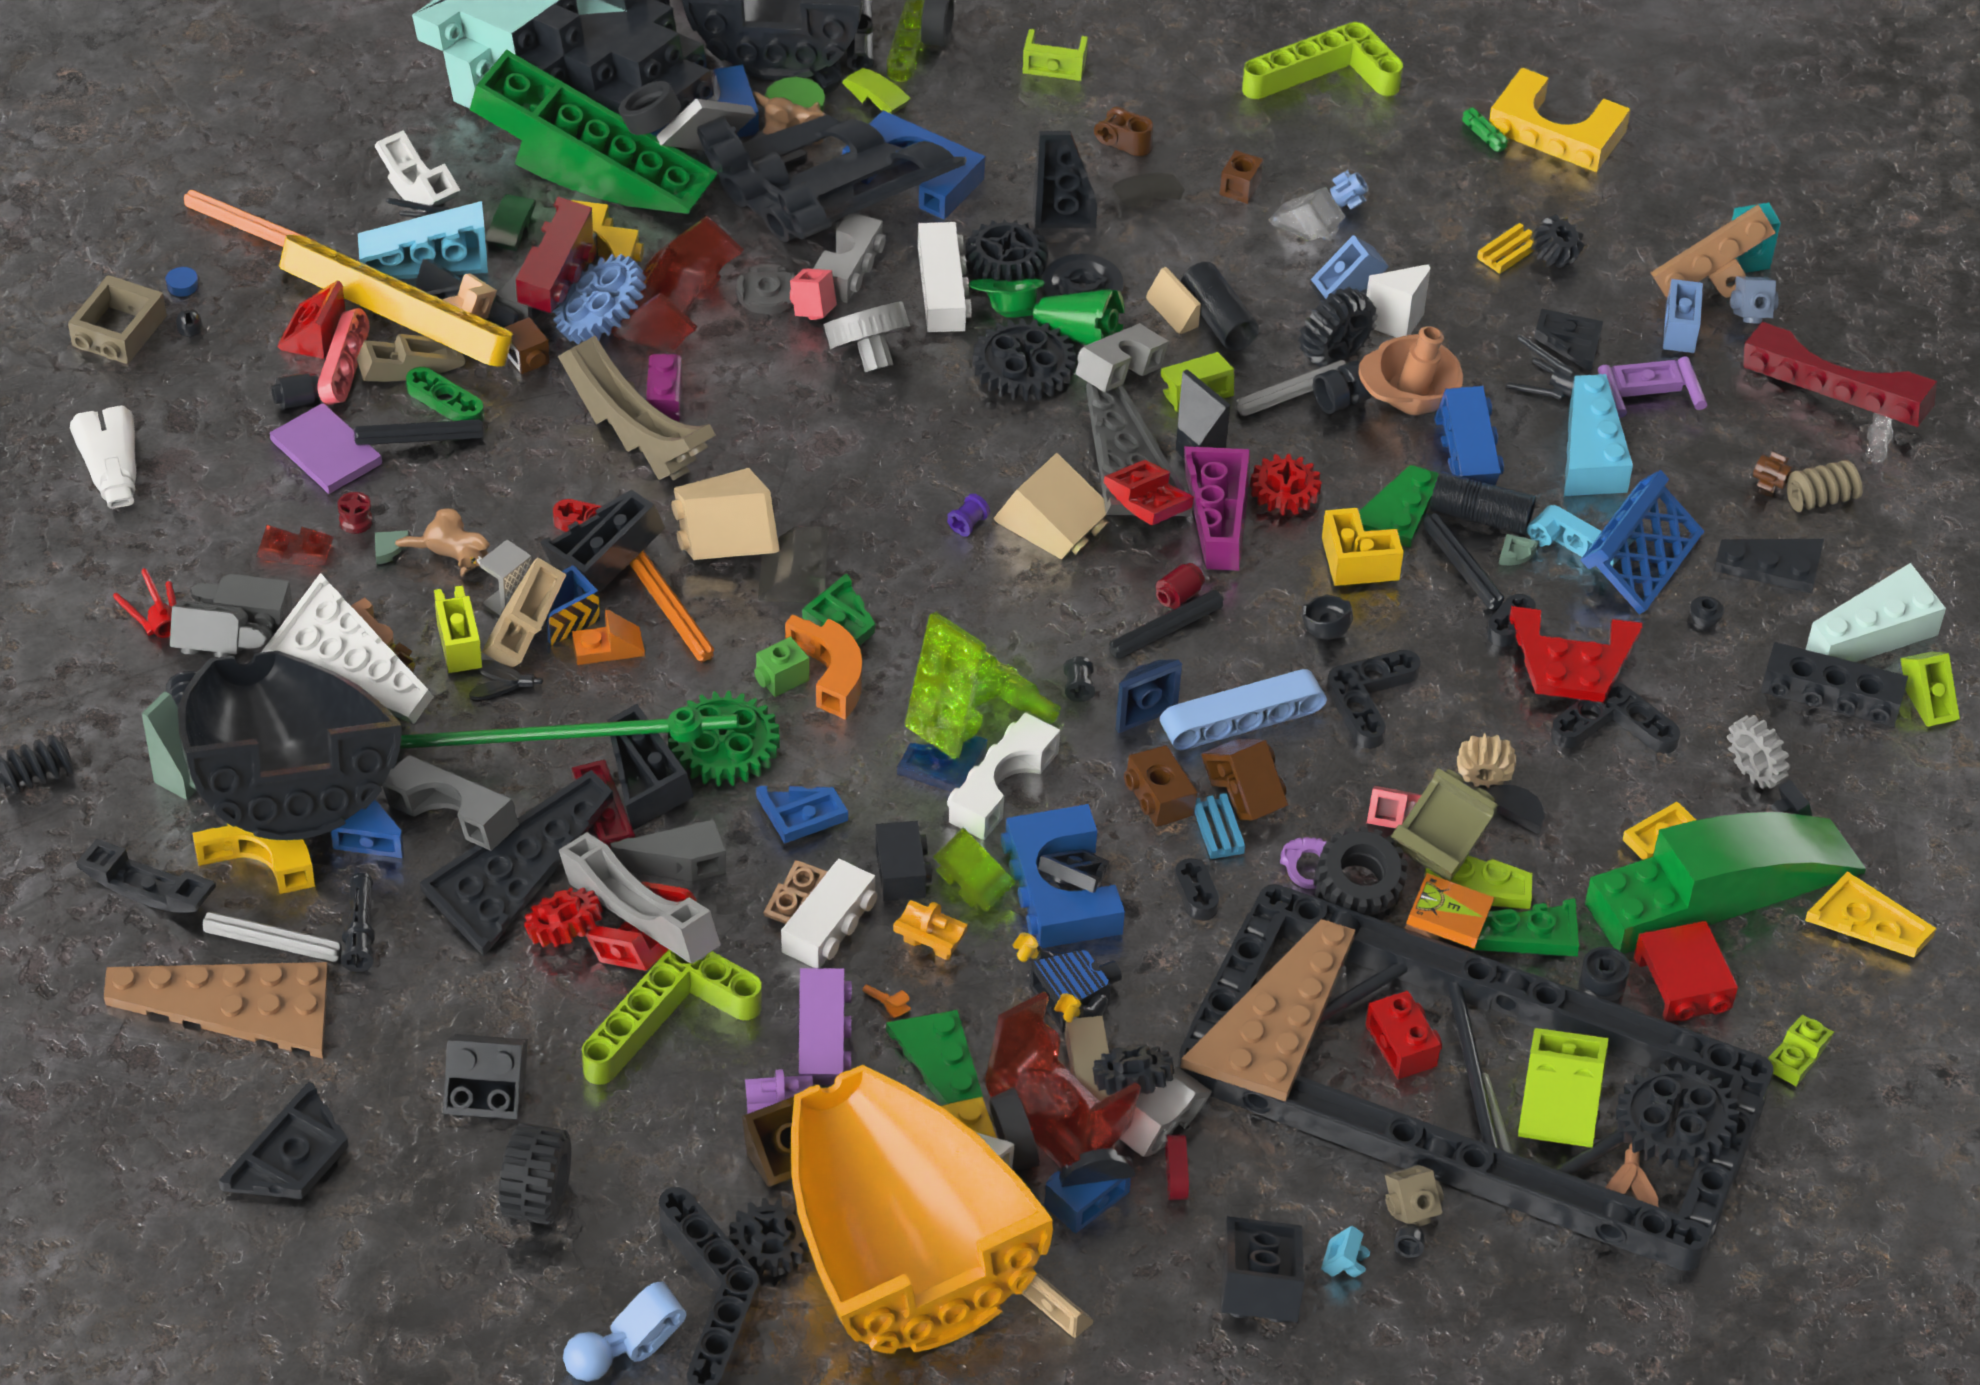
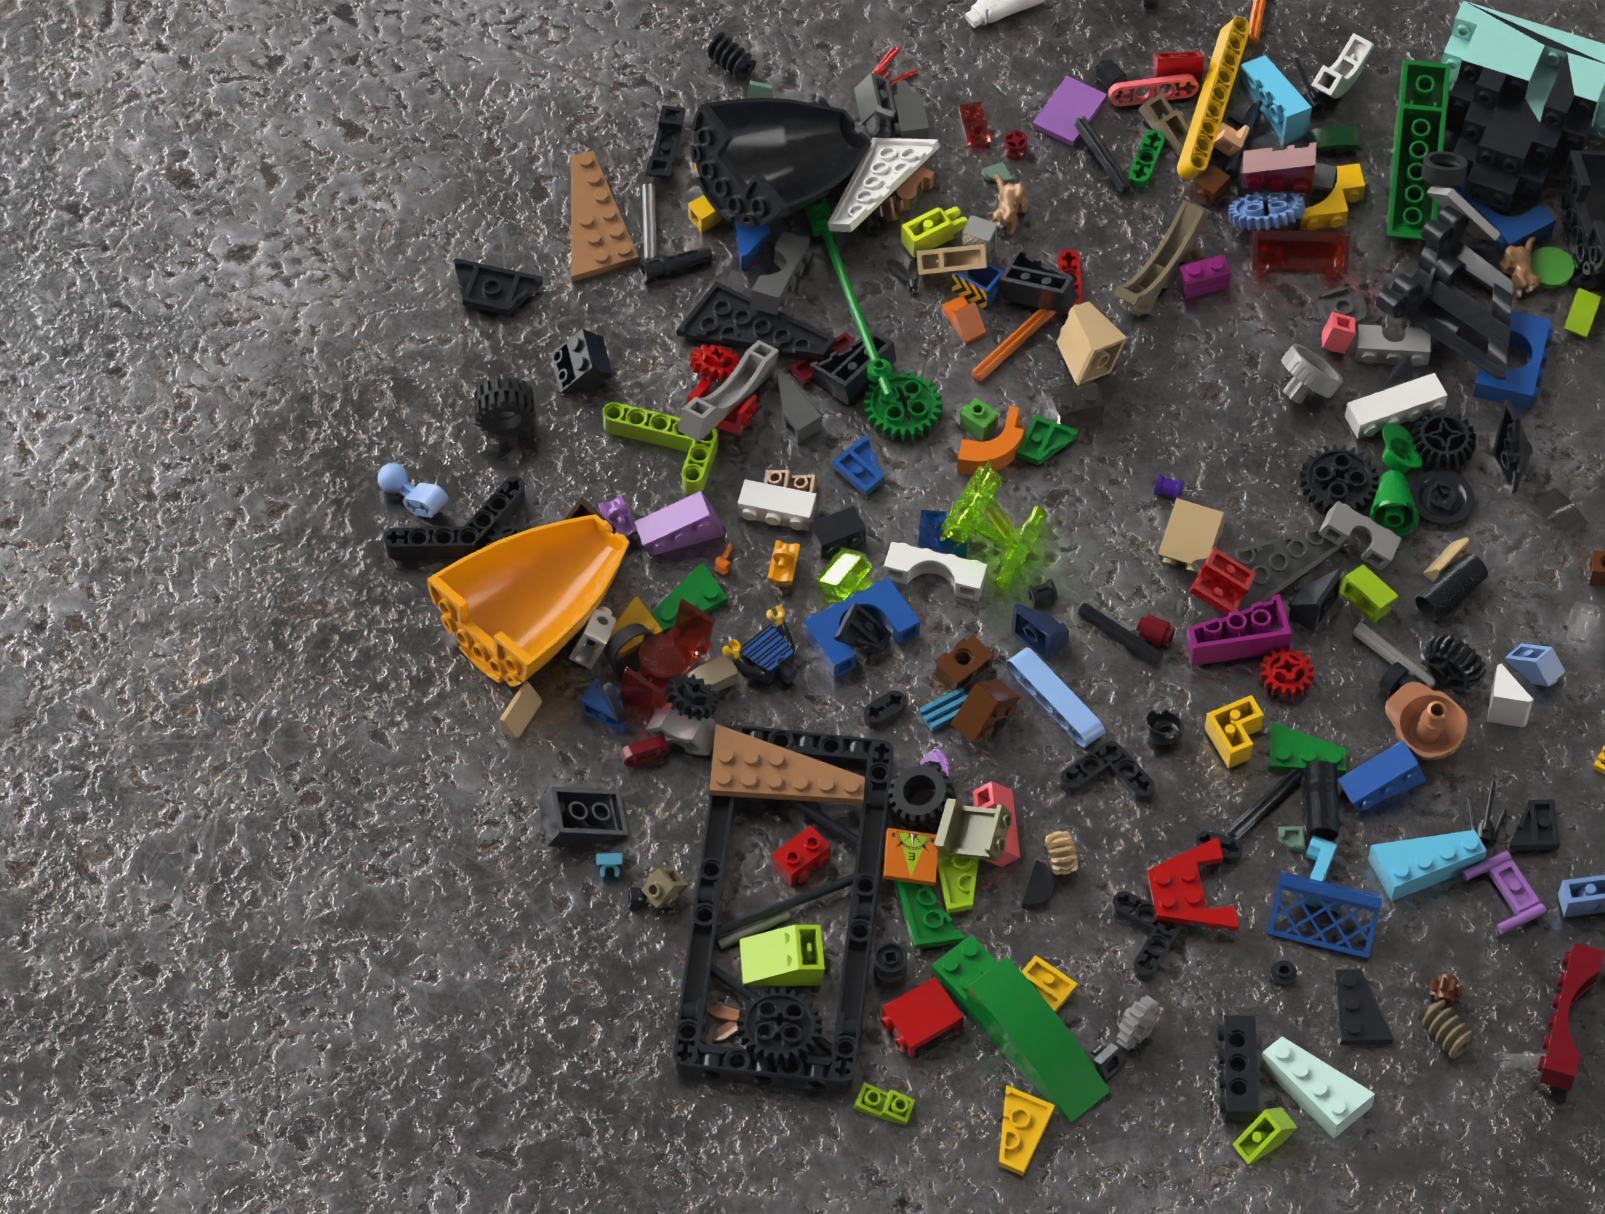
camera: 75 degrees right, 10 degrees up
none -> black tile [1375,355,1414,393]

